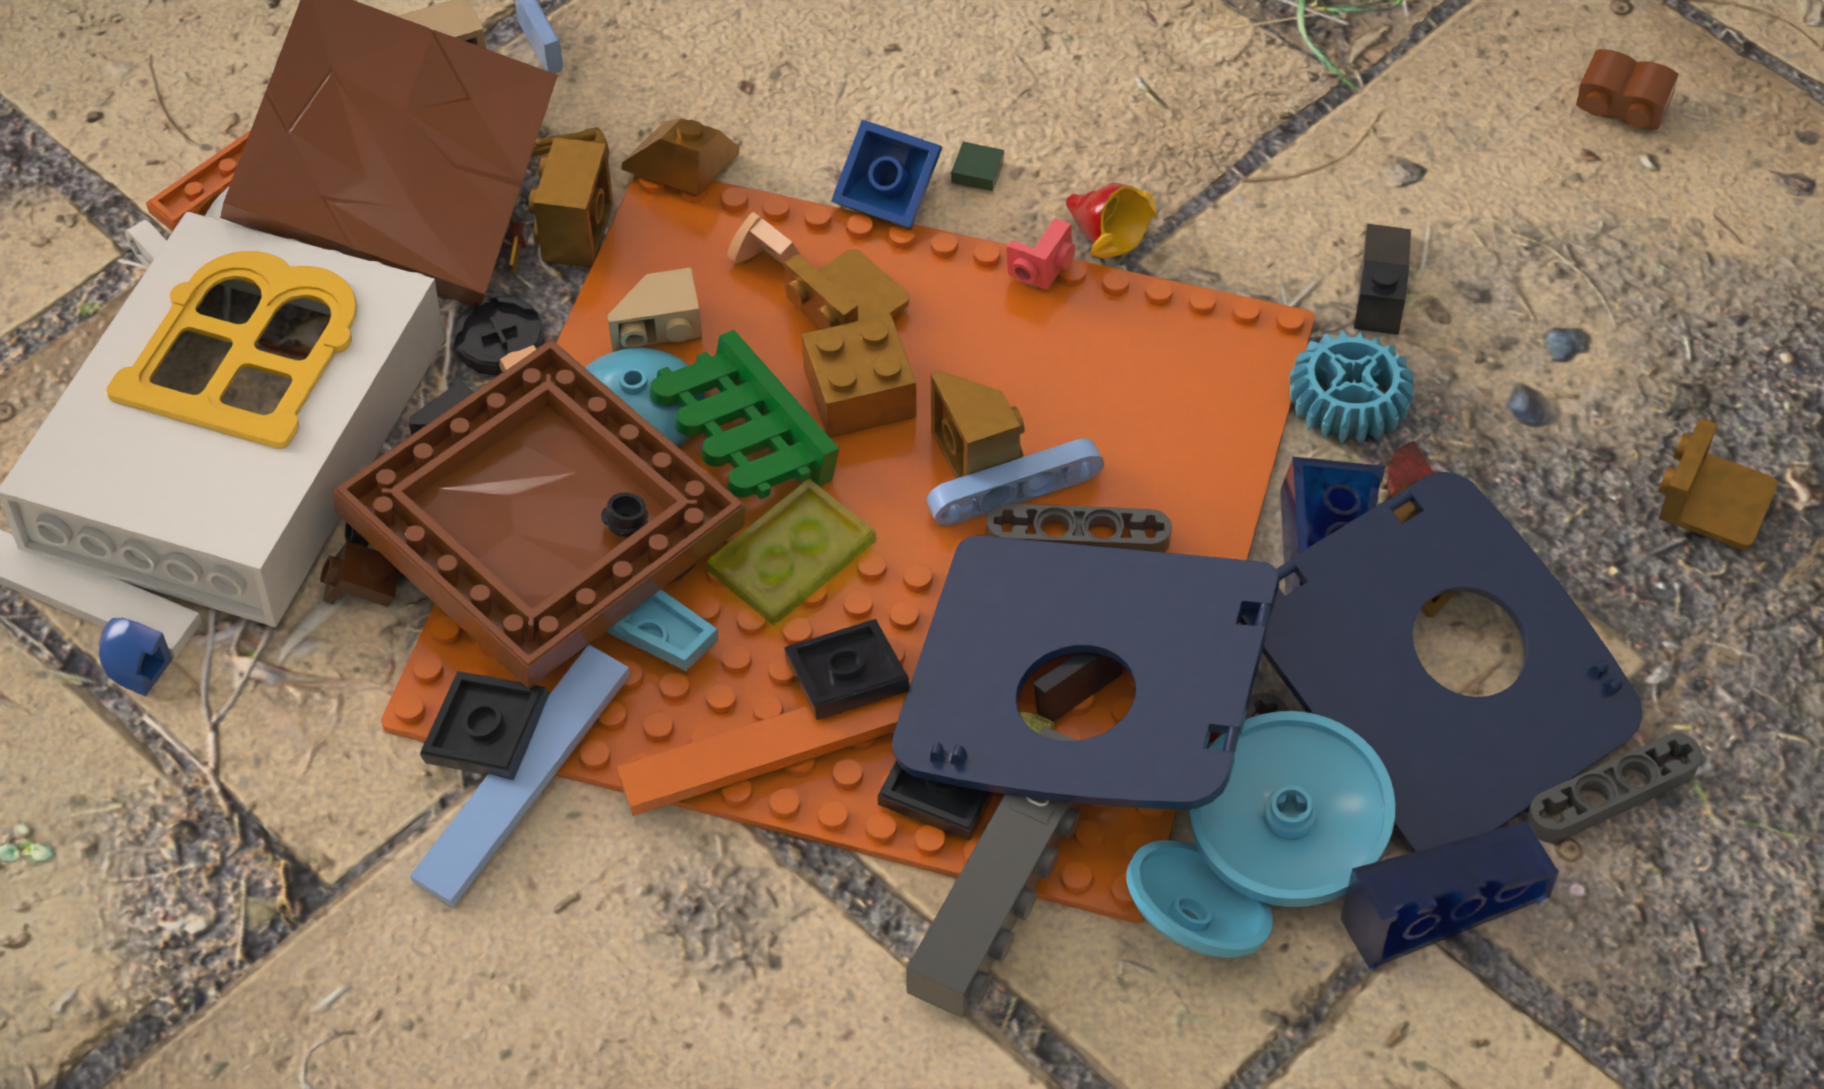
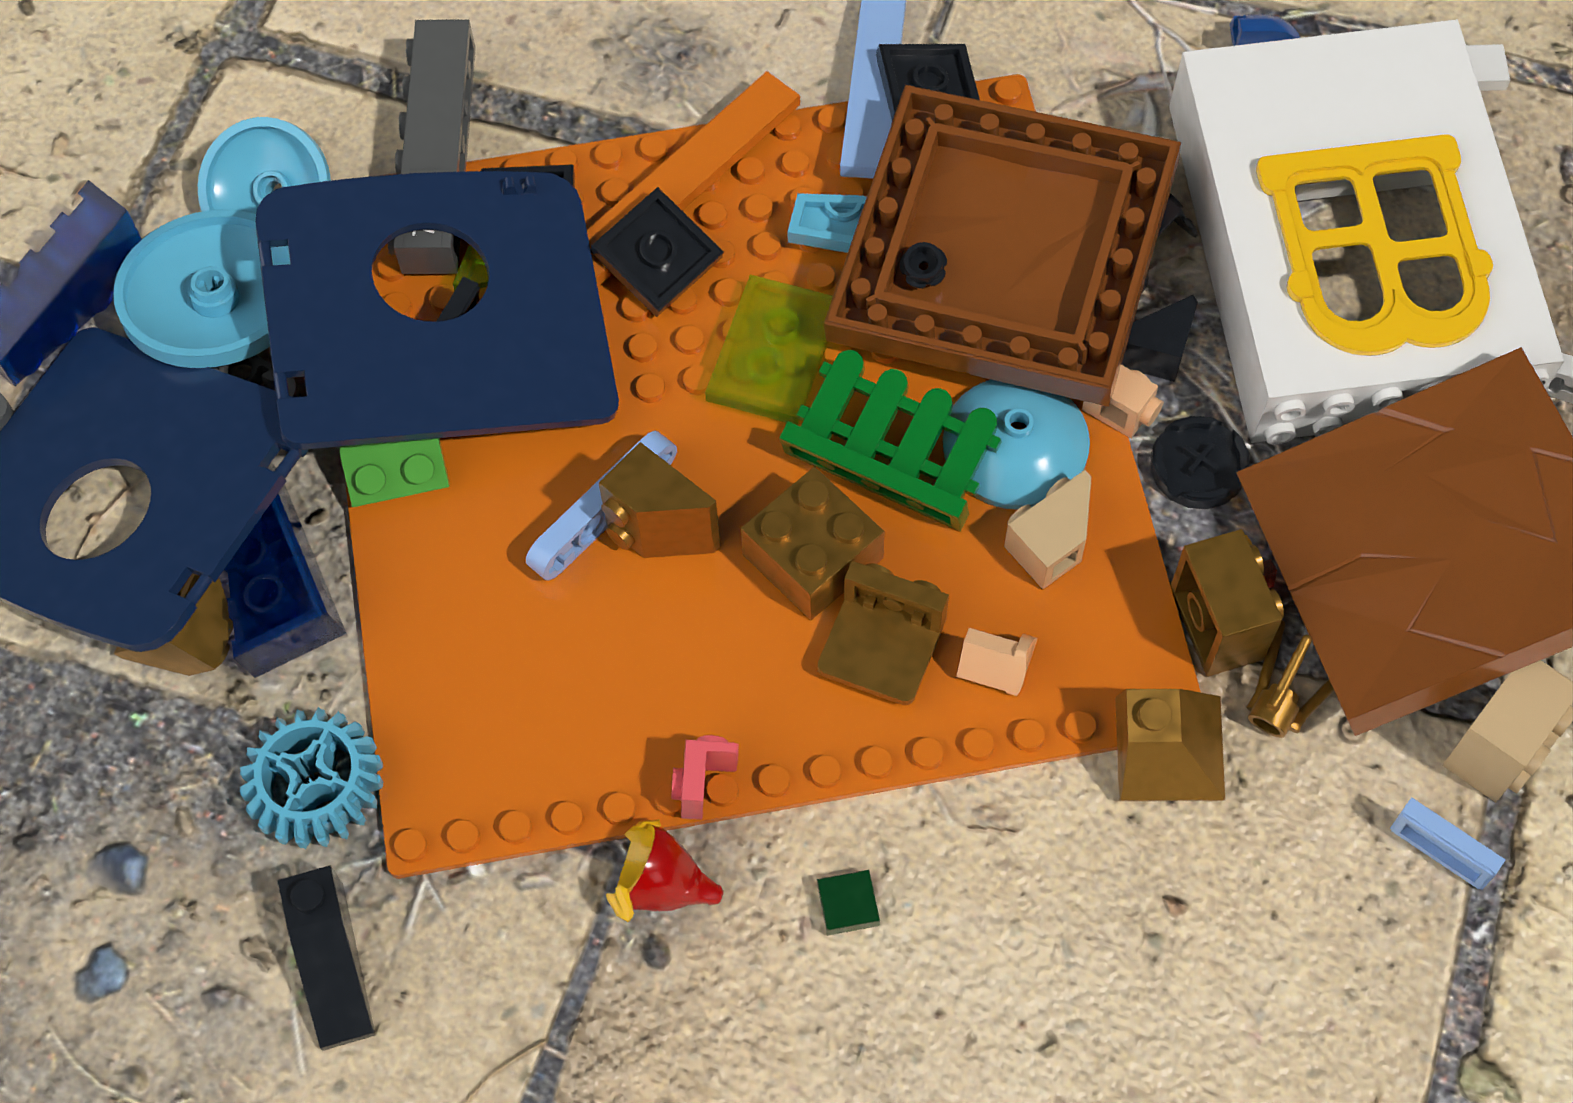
camera: 155 degrees right, 10 degrees up
blue slope [831,120,943,230] -> none
dark grey beam [986,503,1172,553] -> none
clear red tile [1386,441,1434,498] -> none

